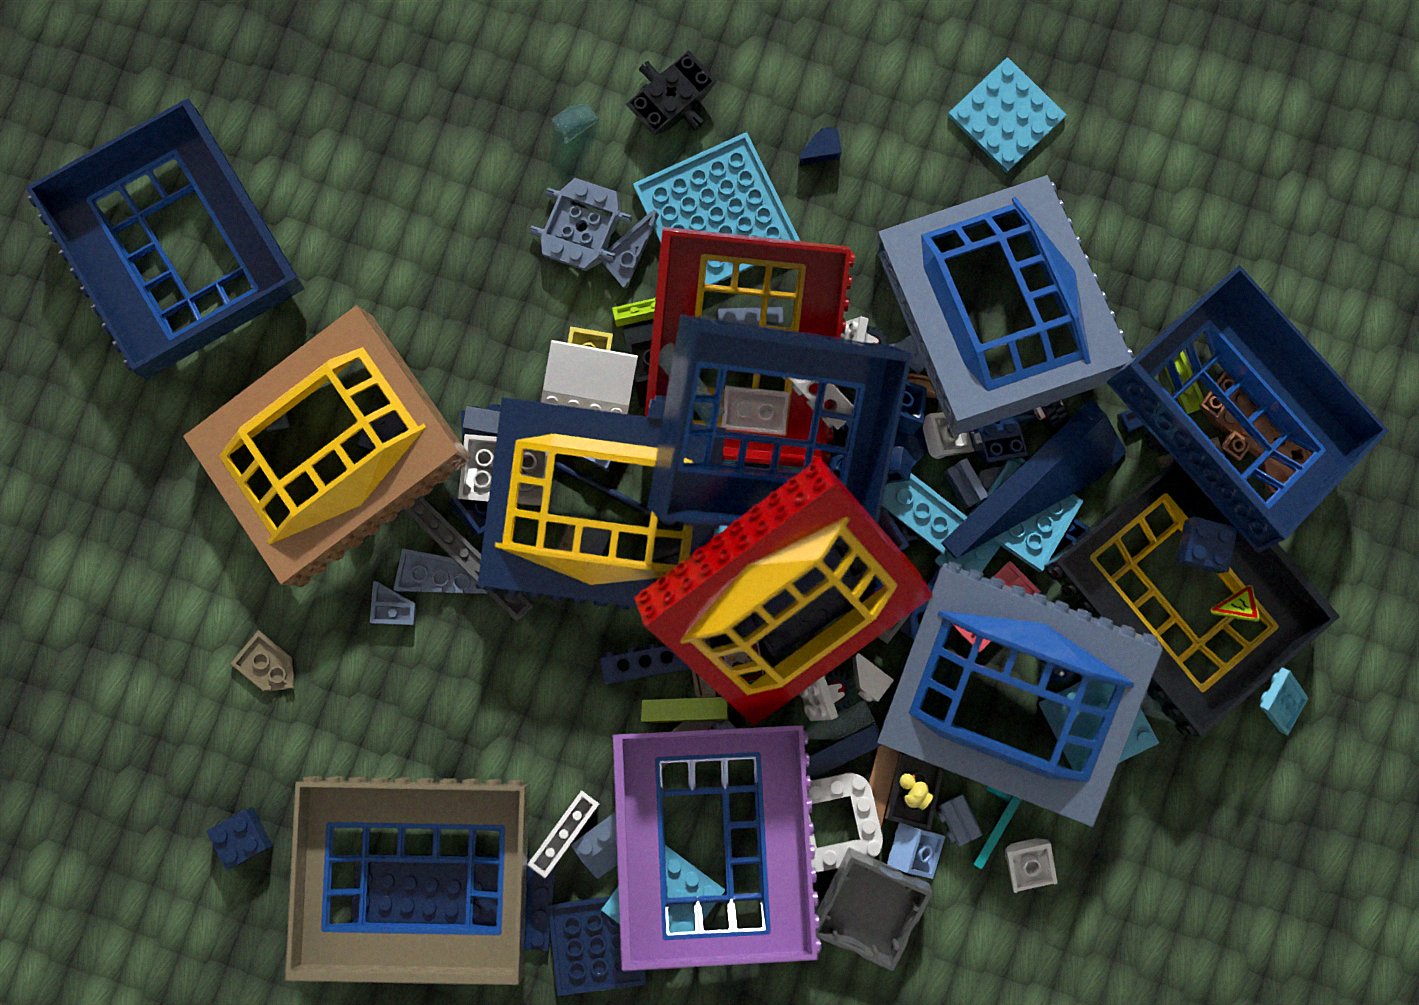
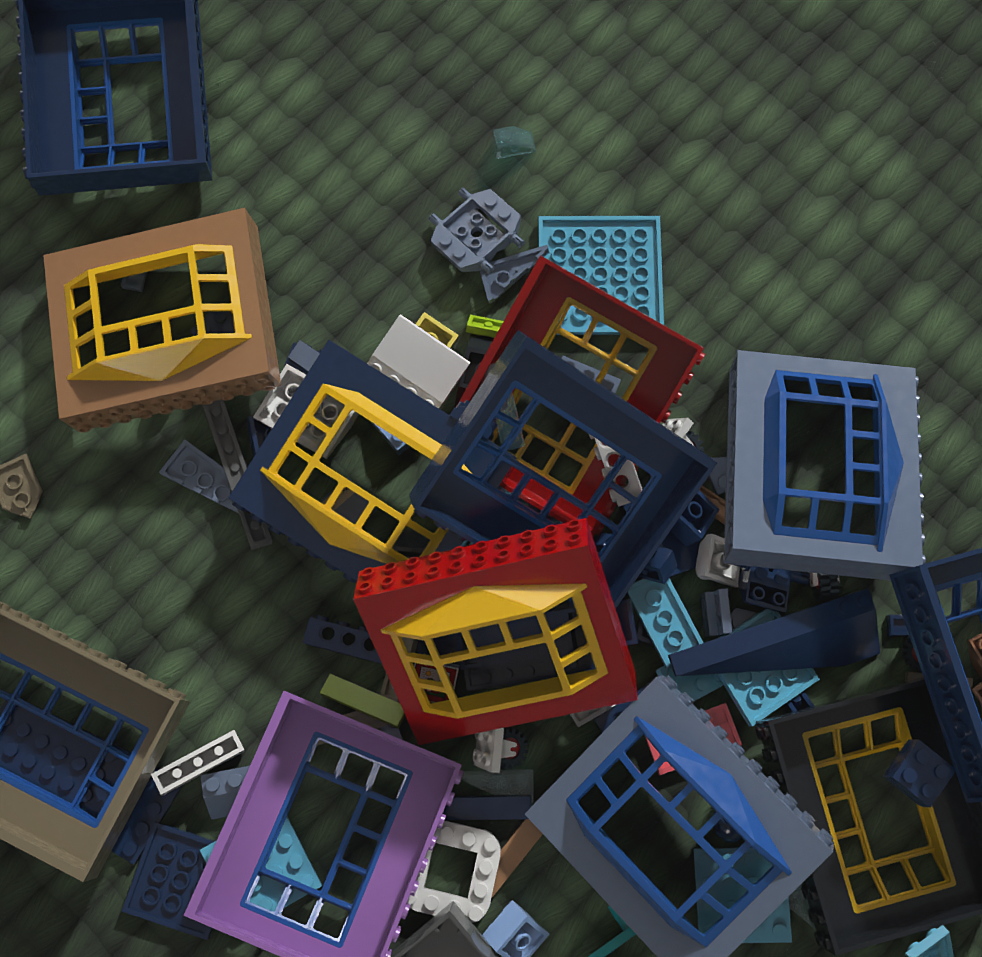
camera: 25 degrees right, 5 degrees down
sand blue wing [370,581,416,626] -> none
dark blue bar [554,460,667,526] -> none
black slope [626,50,717,135] -> none
white tile [721,386,790,436] -> none
dark blue slope [798,127,842,166] -> none
white slope [852,653,894,702] -> none
black brick [884,753,944,830] -> none
light yellow animal [900,774,933,810] -> none
sand blue brick [936,793,982,846] -> none
medium azure plate [948,57,1067,173] -> none
lime plate [1165,351,1204,415] -> none
piece [1211,585,1260,621] -> none

